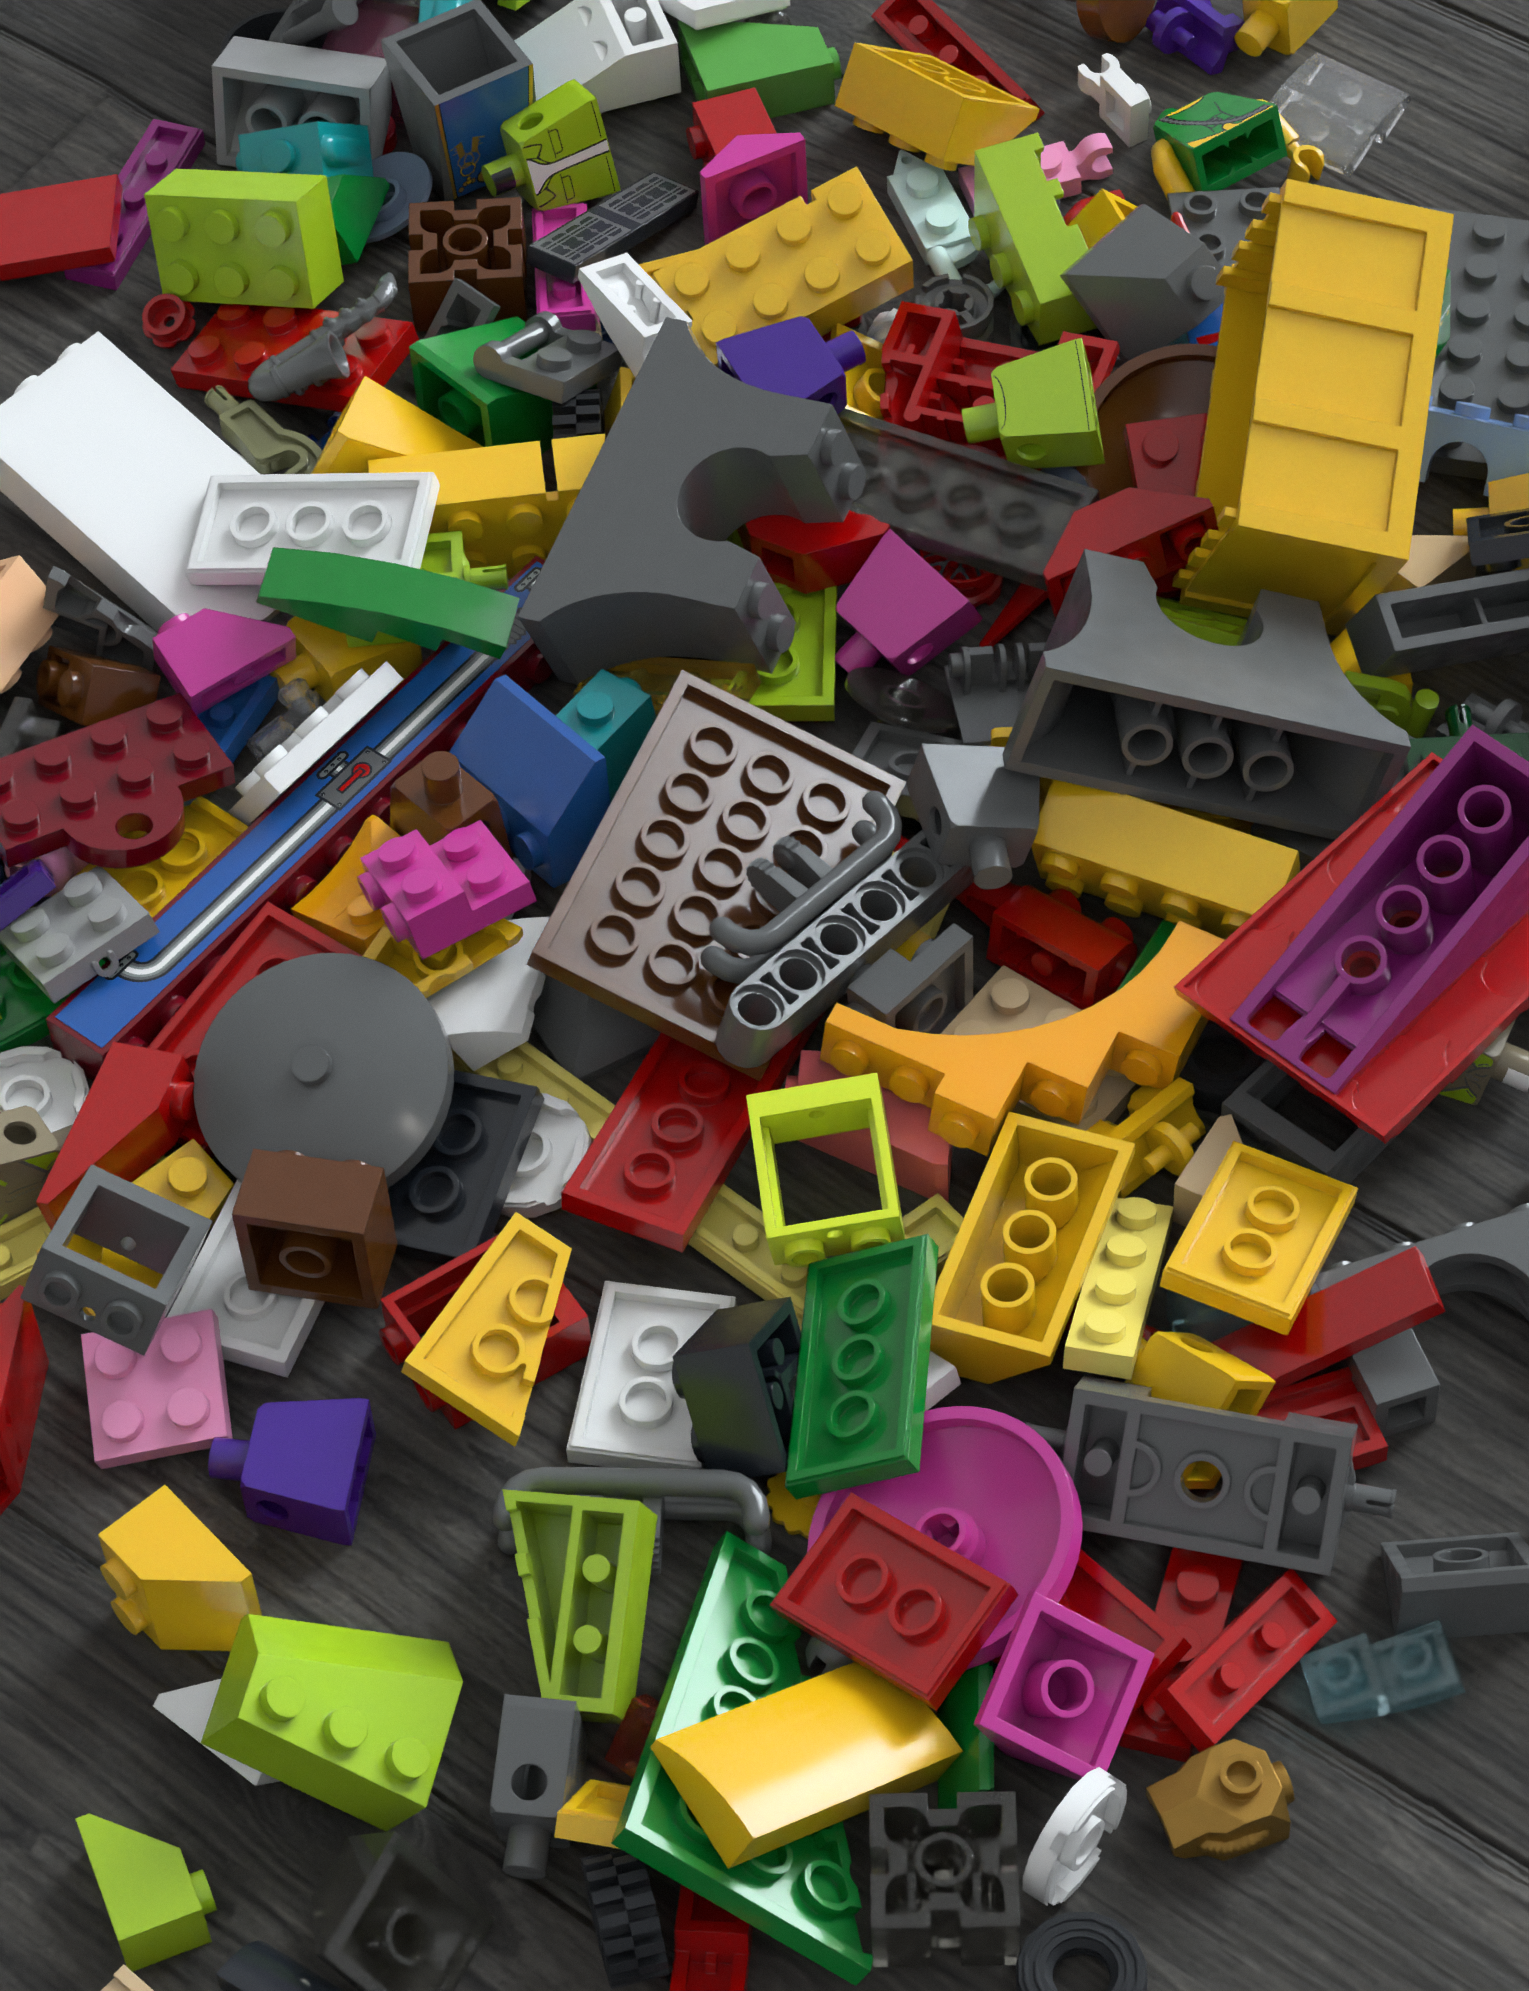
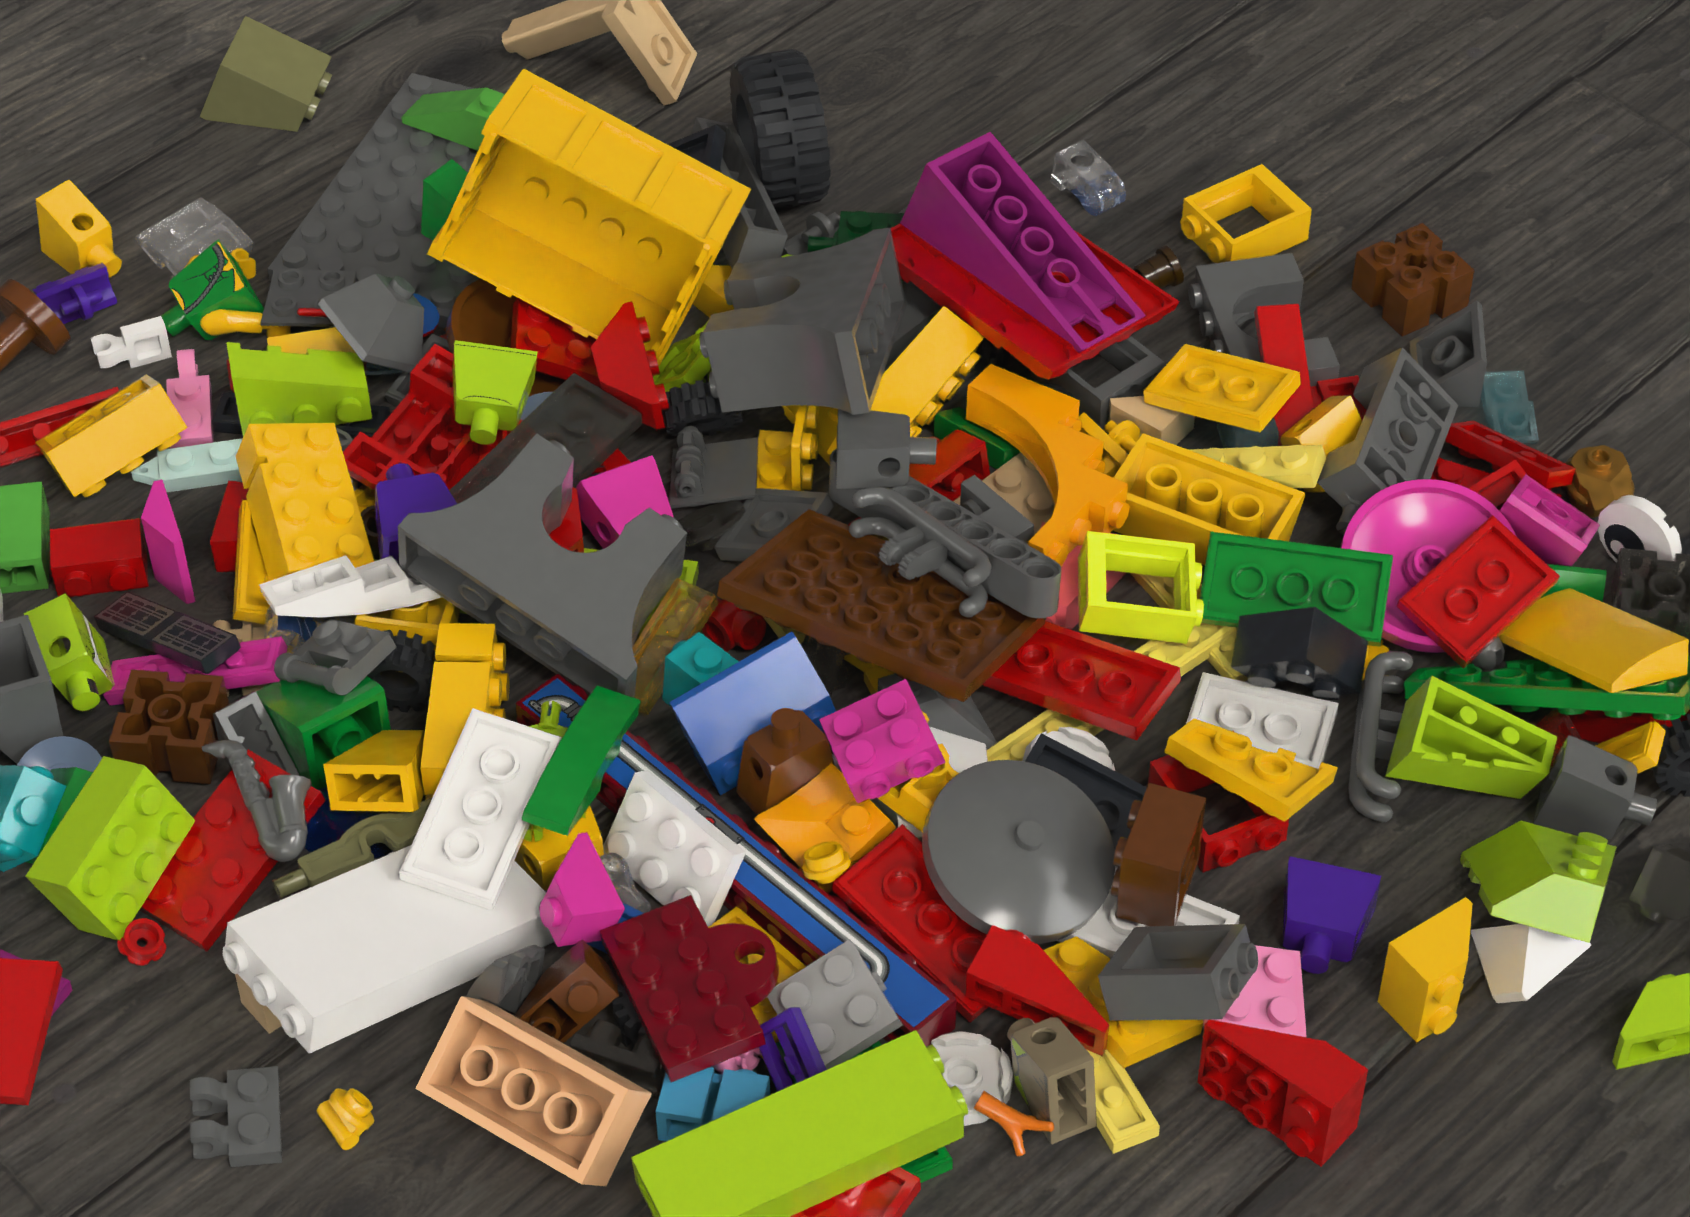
camera: 85 degrees left, 5 degrees down
none -> yellow plate [802,841,851,884]

